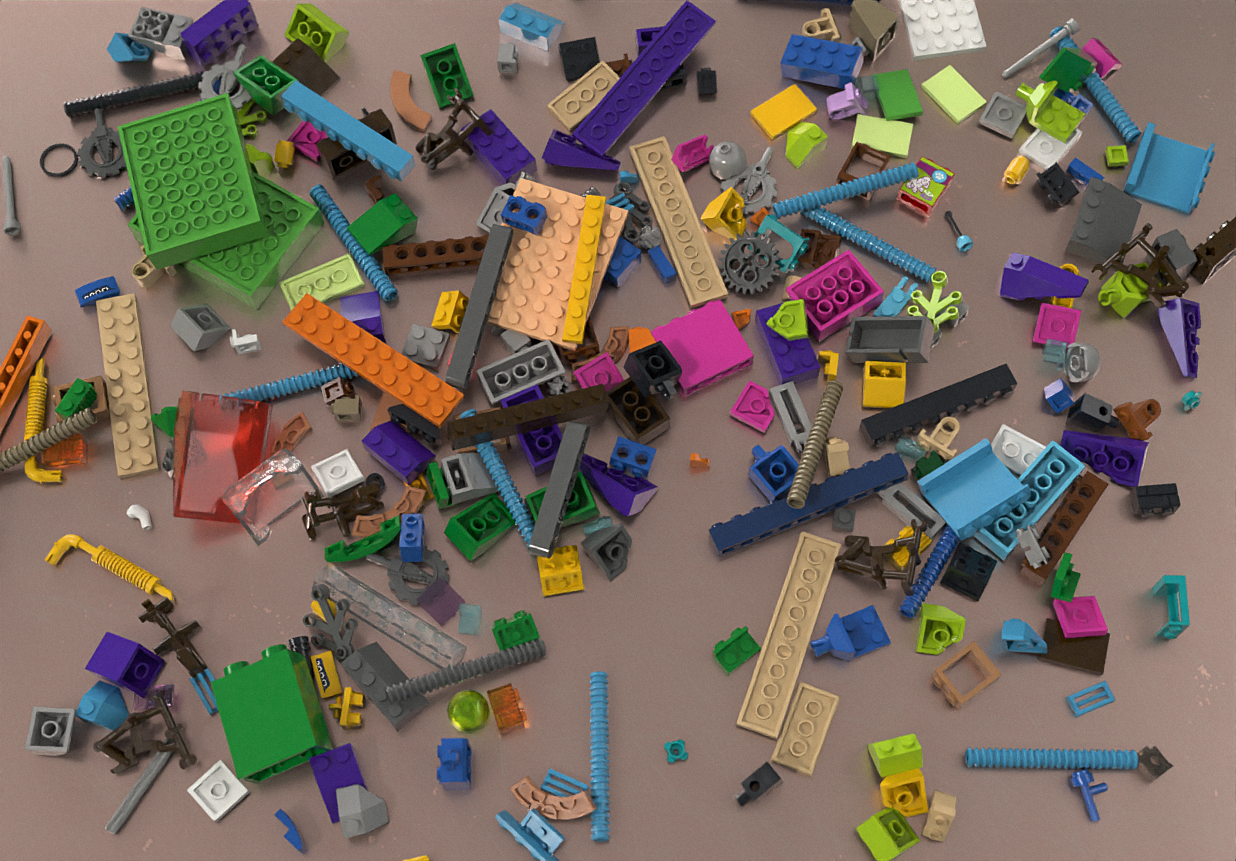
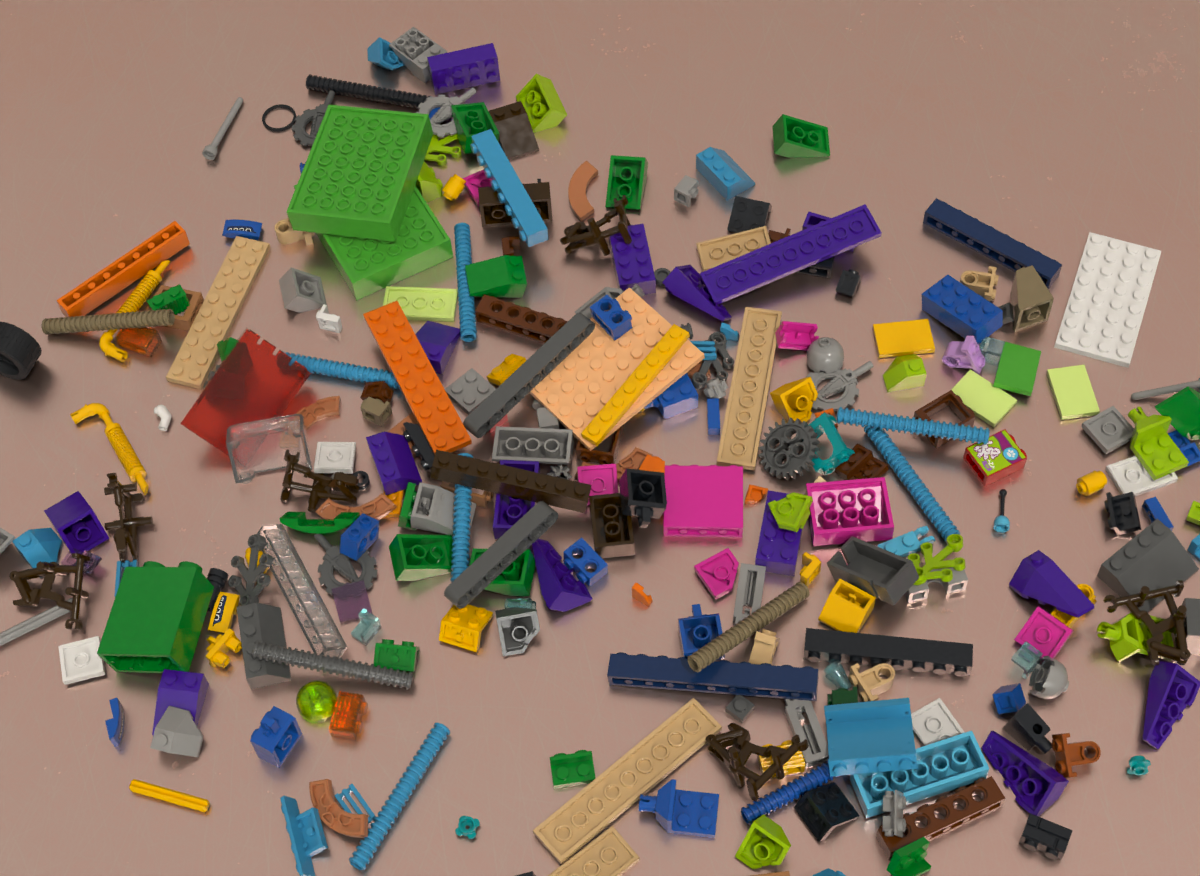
camera: 30 degrees right, 10 degrees down
none -> dark grey tile [654,268,671,286]

